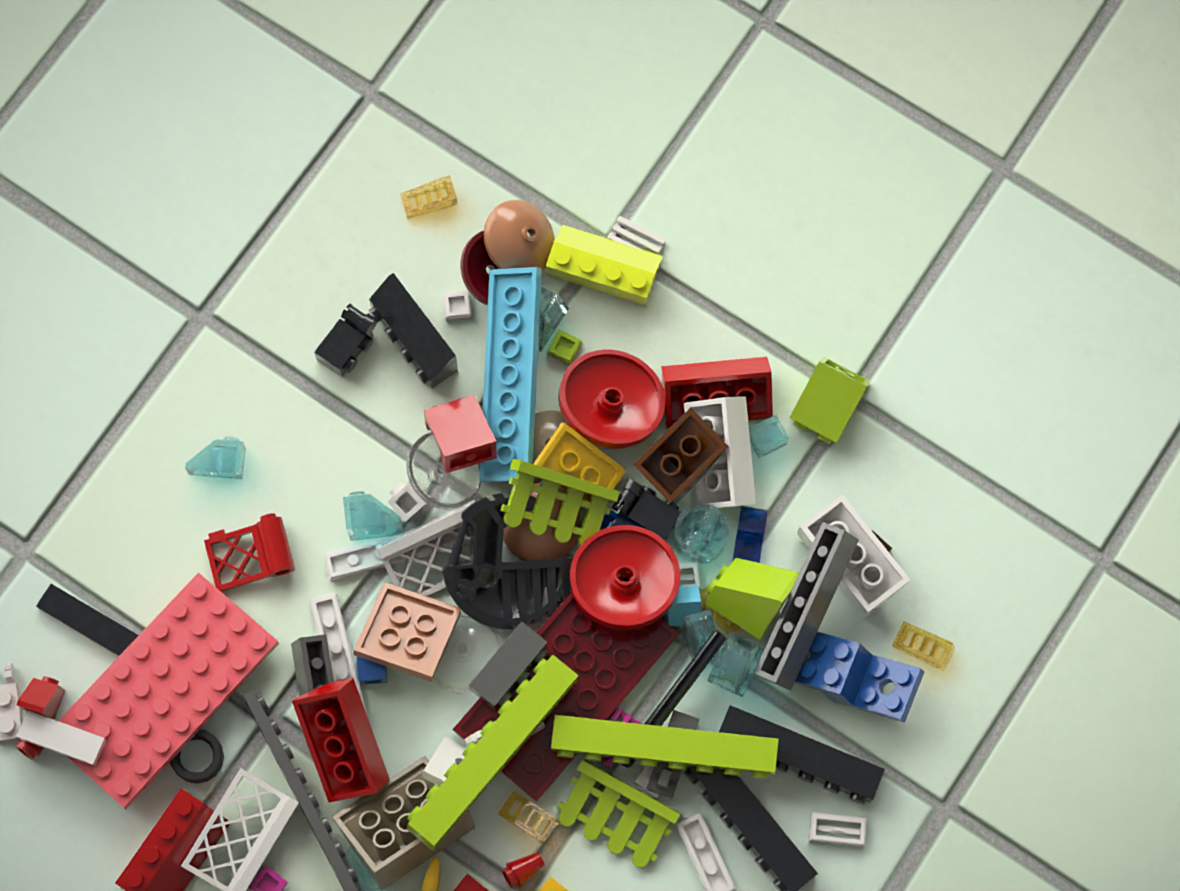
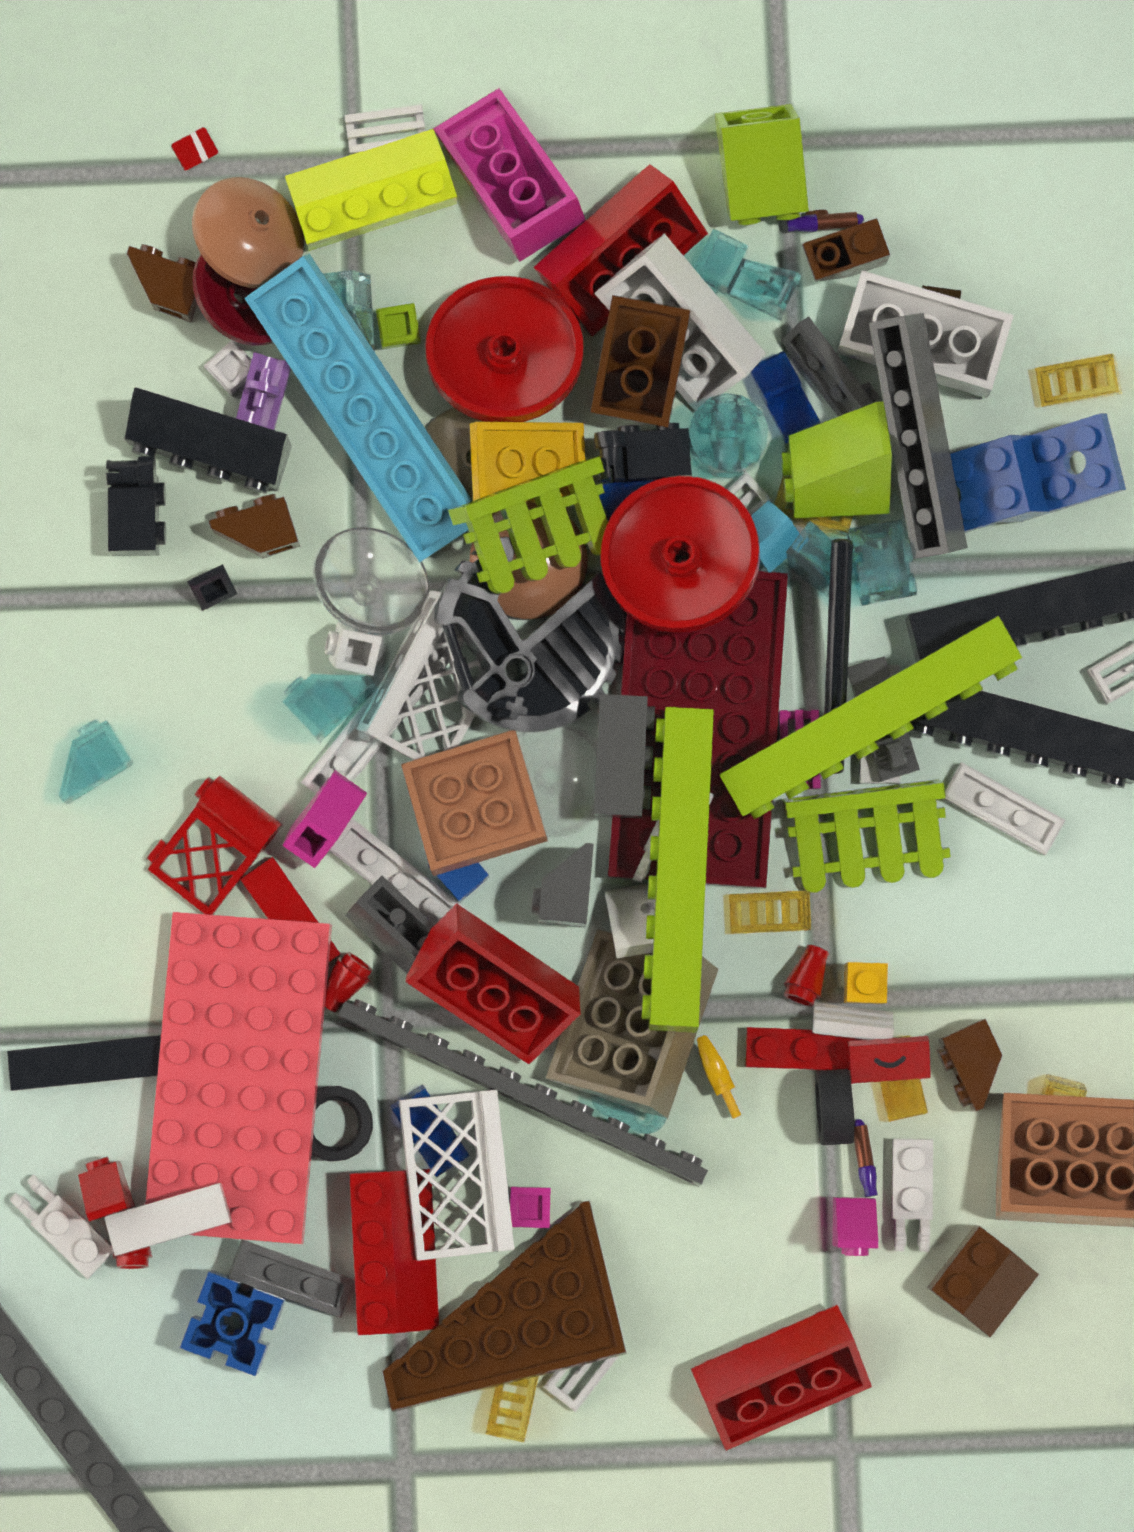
camera: 35 degrees left, 10 degrees up
clear yellow slope [400,175,458,219] -> none
panel [424,395,497,474] -> none
none -> reddish brown slope [127,244,198,323]
none -> red sticker [171,127,218,171]
none -> blue brick [180,1270,286,1376]
none -> black slope [187,564,237,611]
none -> reddish brown slope [209,494,301,559]
none -> dark grey hinge [227,1239,355,1318]
none -> medium lavender hips [236,352,291,430]
none -> red tile [240,857,341,963]
none -> dark pink slope [282,770,367,868]
none -> red cone [325,952,373,1013]
none -> clear blue slope [390,1084,470,1178]
none -> dark pink slope [433,88,586,262]
none -> dark grey slope [531,843,594,927]
none -> clear light blue slope [727,259,802,321]
none -> dark grey hinge [781,316,883,417]
none -> piece [787,209,864,232]
none -> reddish brown slope [802,218,890,282]

